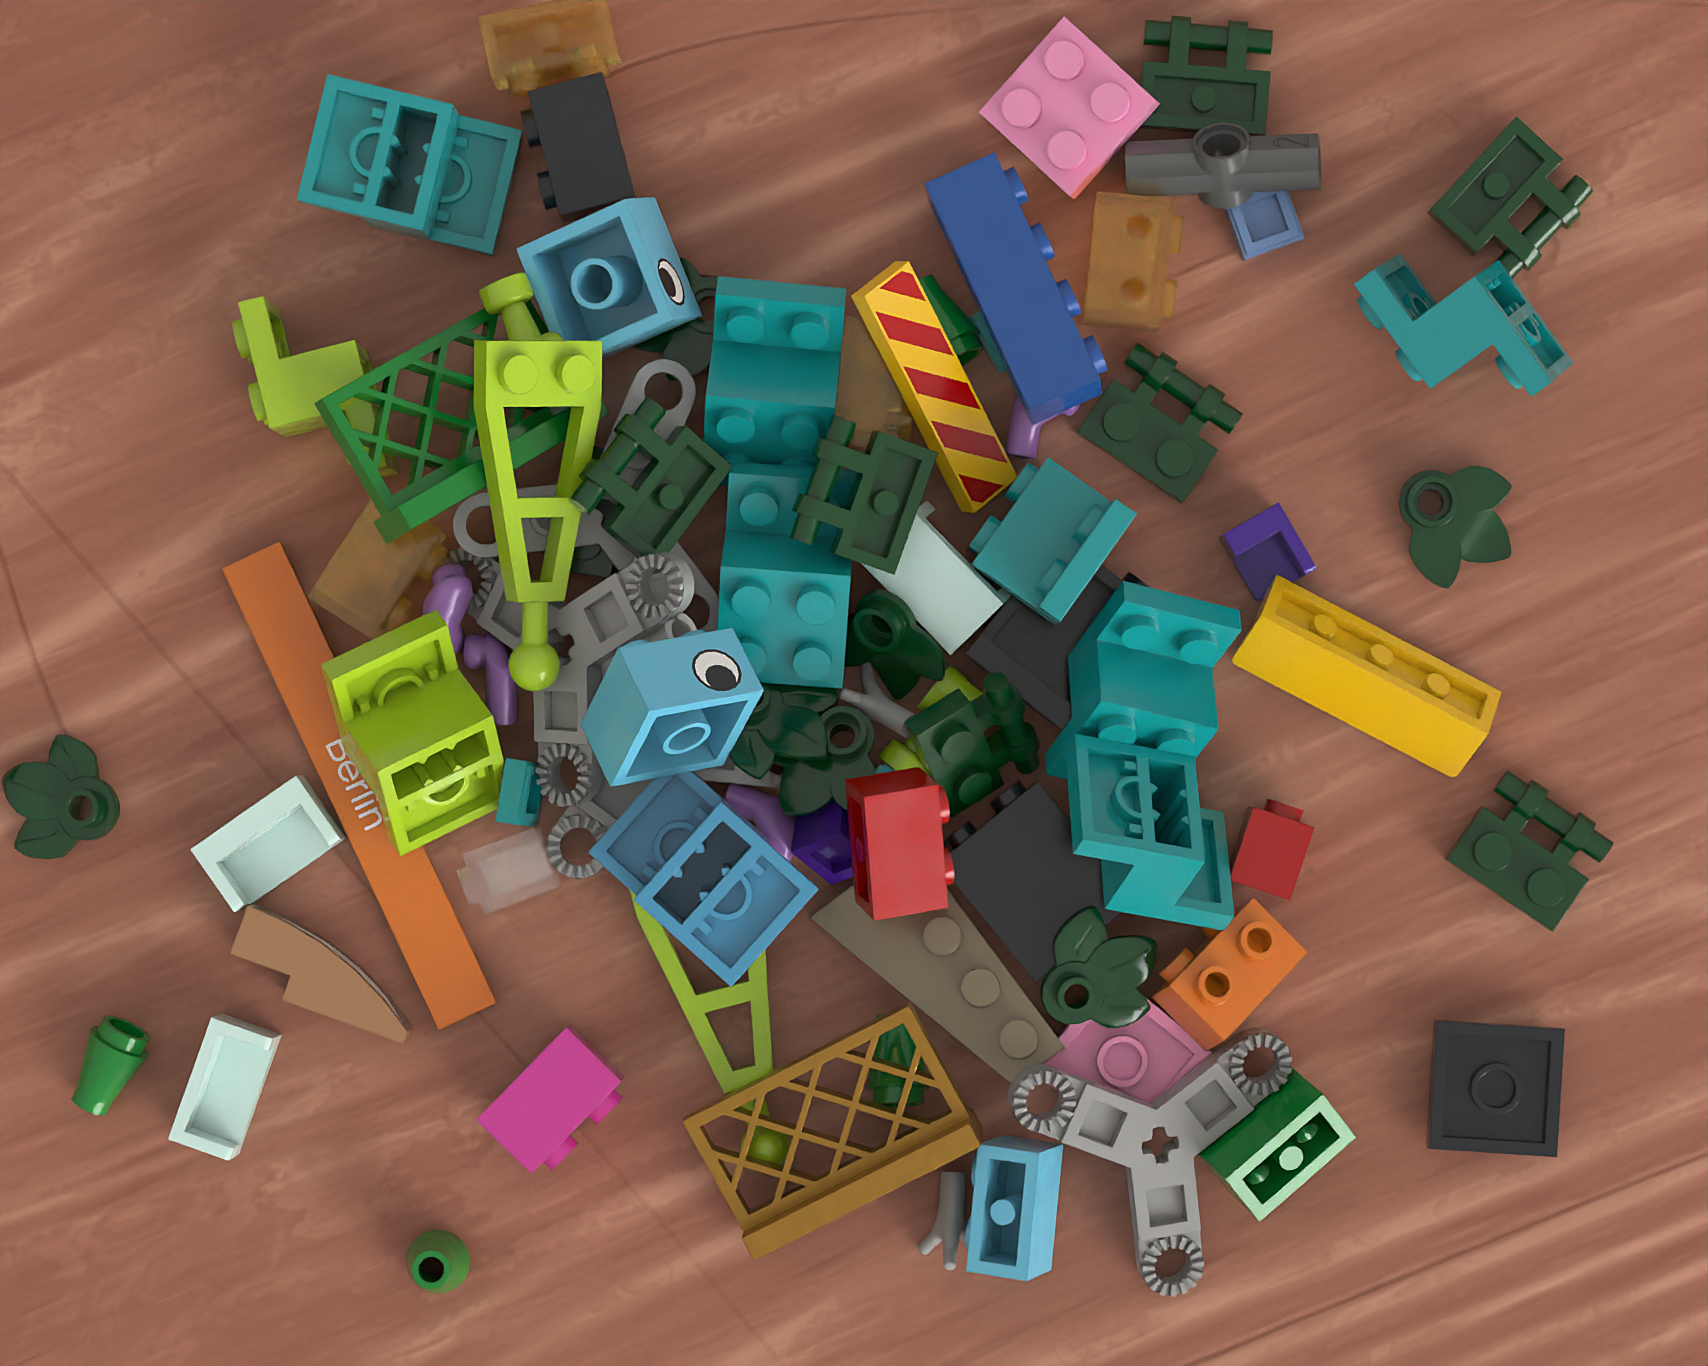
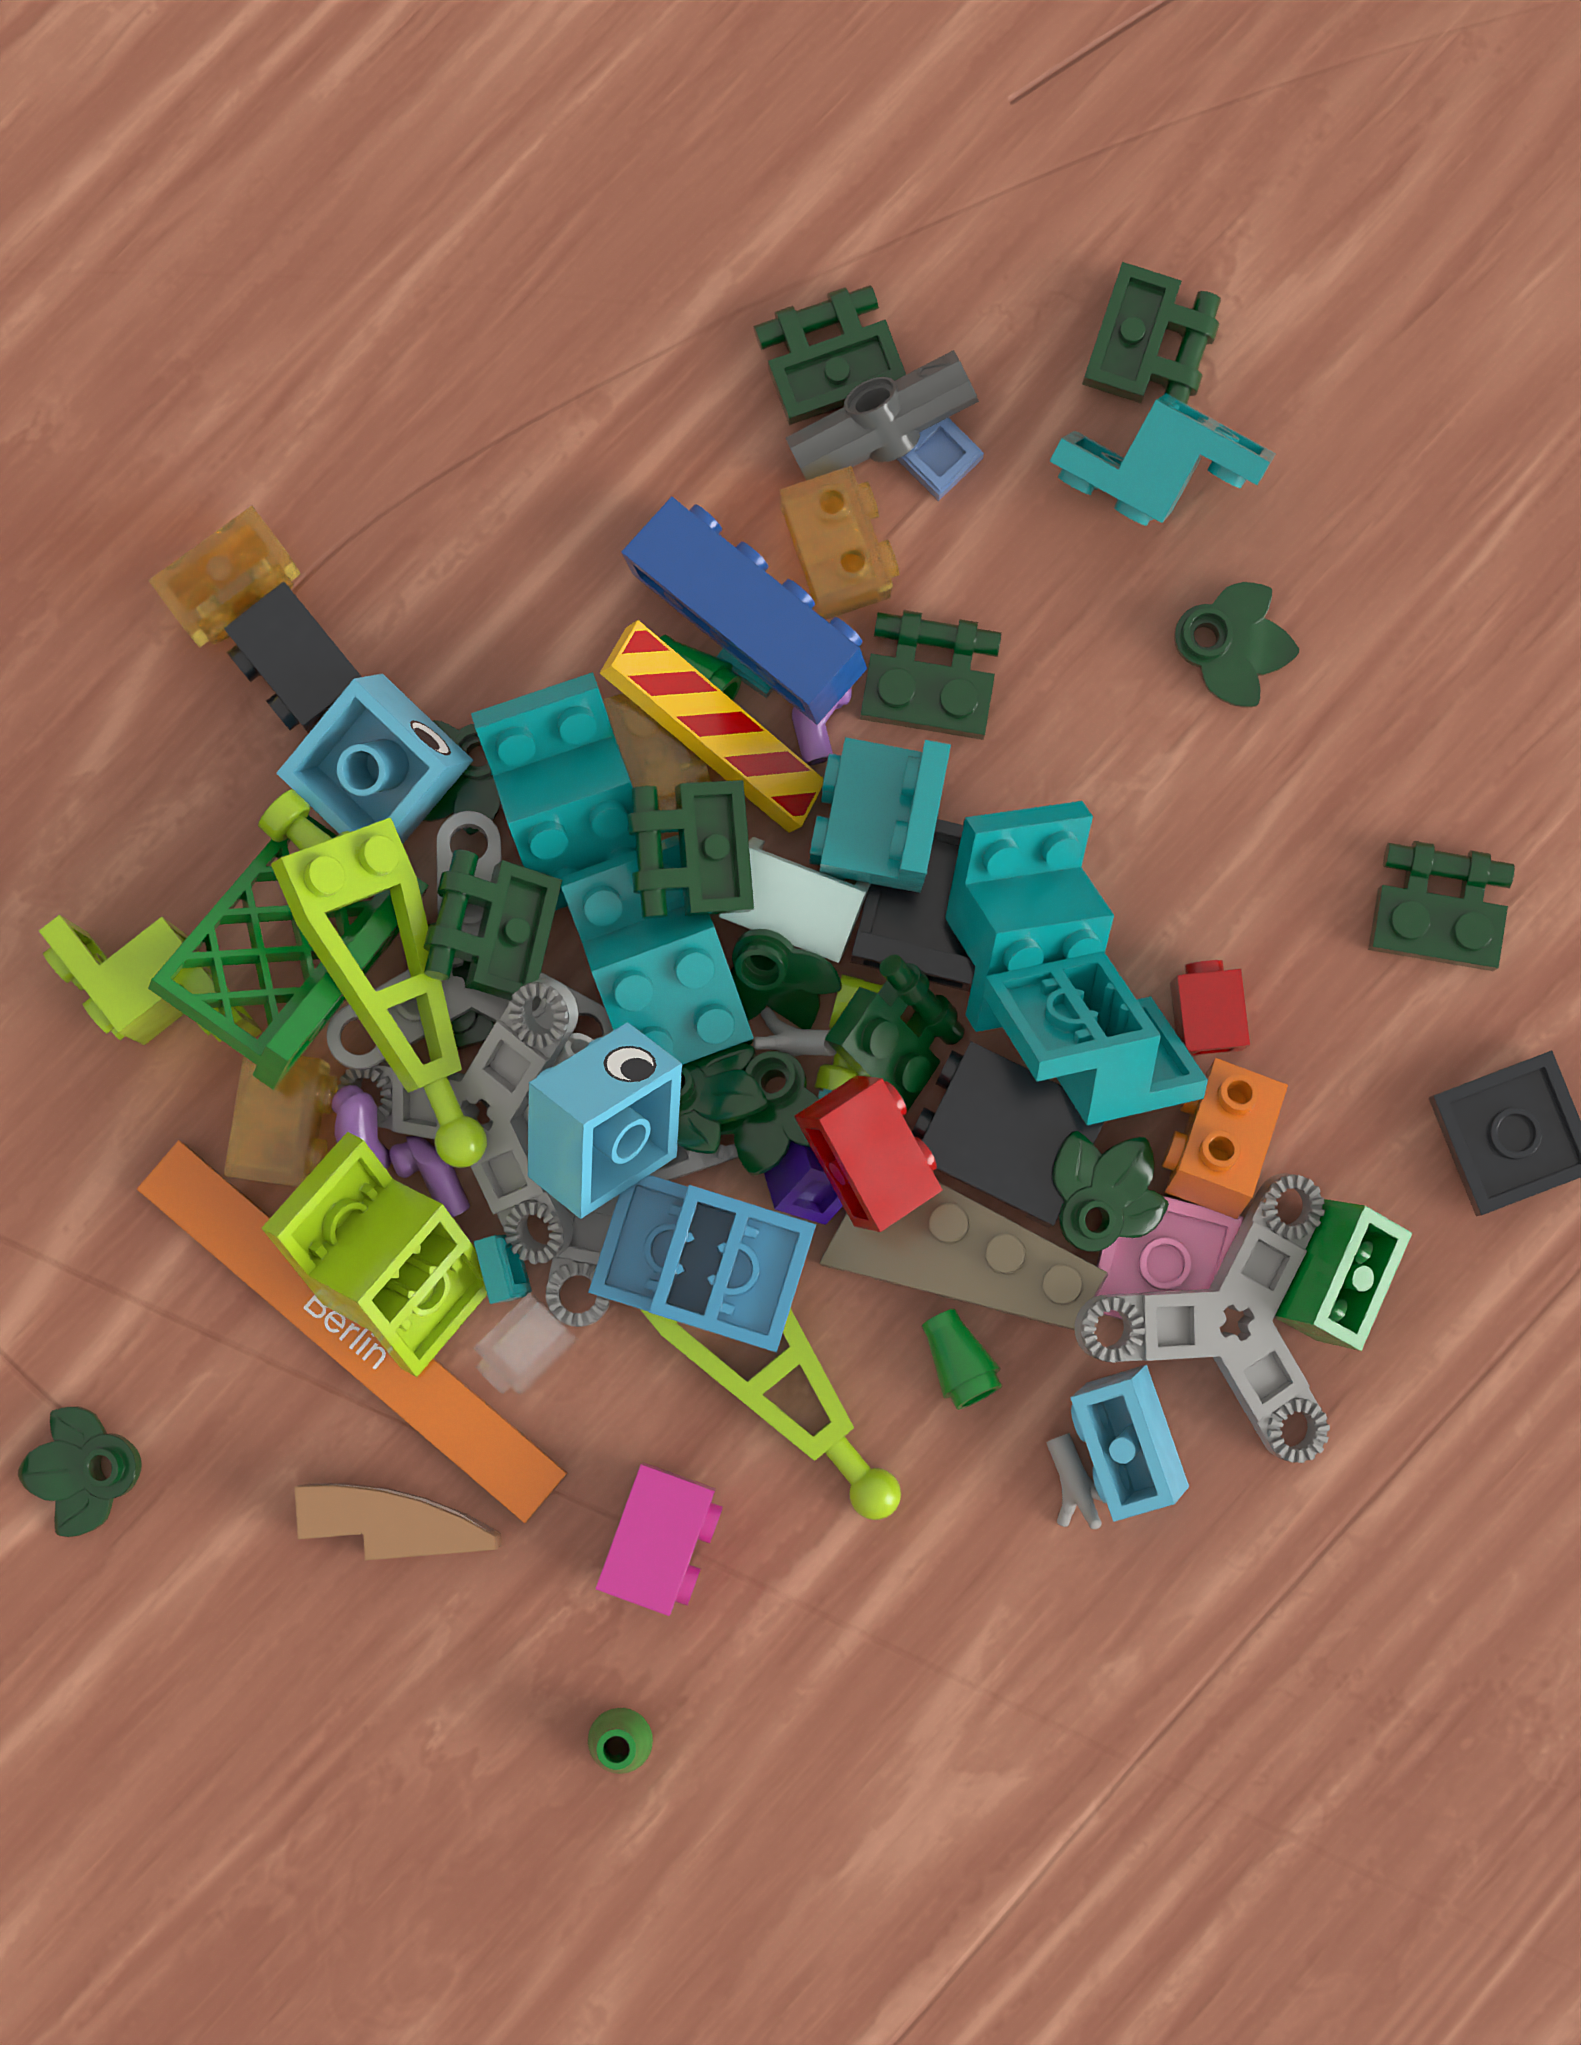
camera: 30 degrees left, 5 degrees down
green cone [71,1015,150,1115] -> none
light aqua panel [168,1013,282,1160] -> none
light aqua panel [190,775,347,912] -> none
teal bracket [297,74,524,257] -> none
pearl gold fence [682,1002,984,1260] -> none
medium lavender arm [724,783,795,862] -> none
bright pink plate [979,16,1160,199] -> none
dark purple panel [1218,502,1317,601] -> none
yellow panel [1232,575,1502,777] -> none

